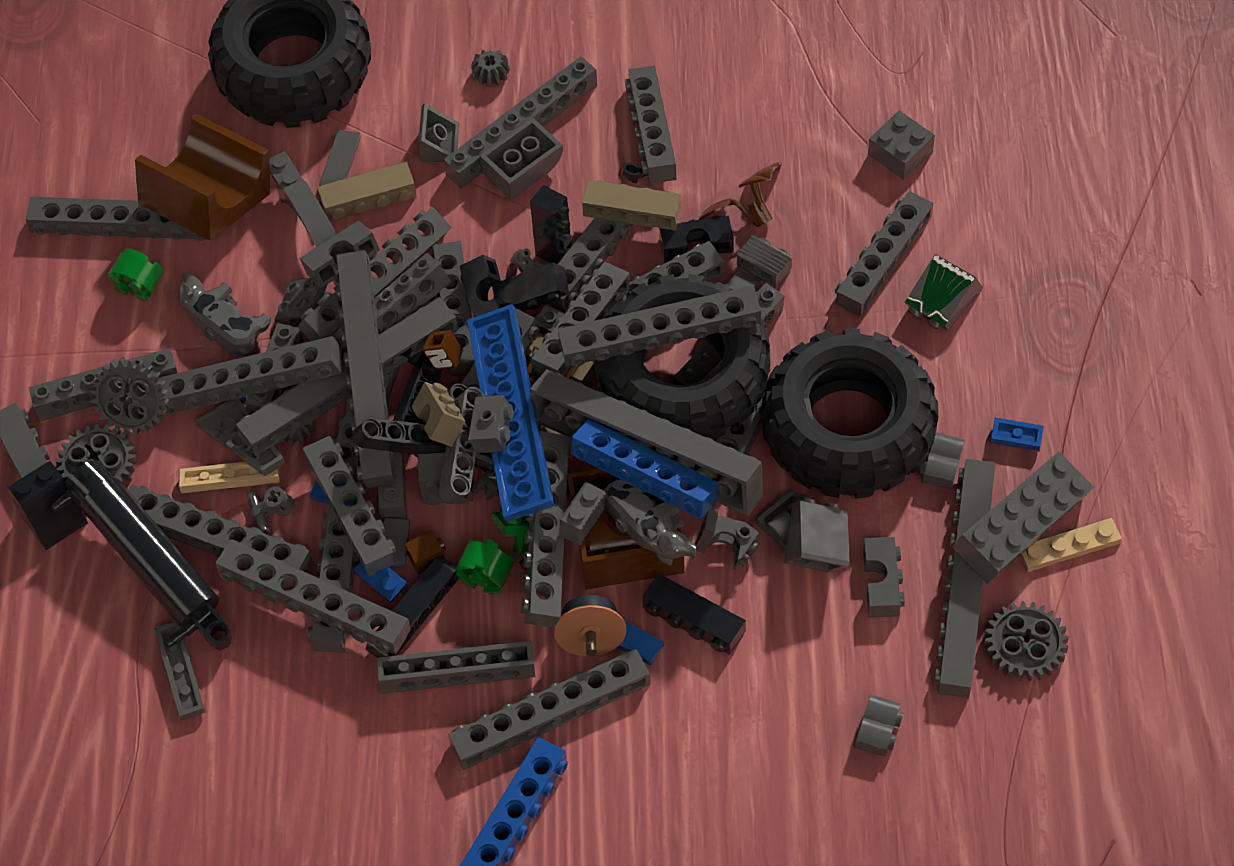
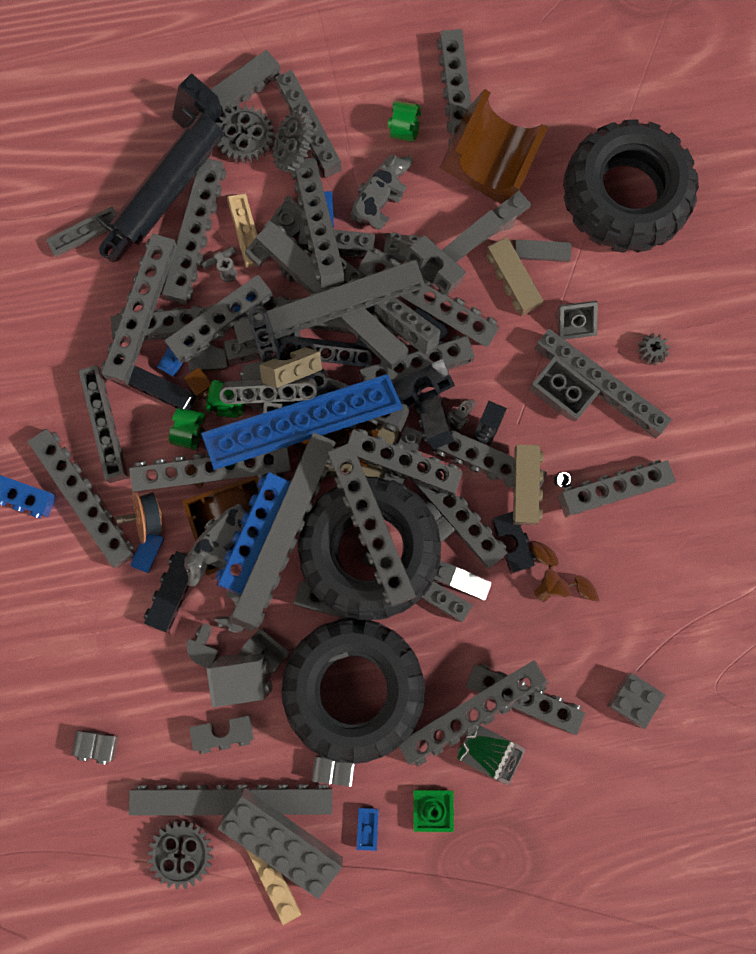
camera: 75 degrees right, 20 degrees up
reddish brown brick [422,330,464,370] -> none
dark grey brick [468,395,514,453] -> none
dark grey brick [559,483,606,545] -> none
dark grey brick [737,235,792,288] -> none
none -> dark grey brick [187,623,220,668]
none -> green brick [206,380,245,418]
none -> dark grey brick [399,660,549,767]
none -> green plate [413,790,454,832]

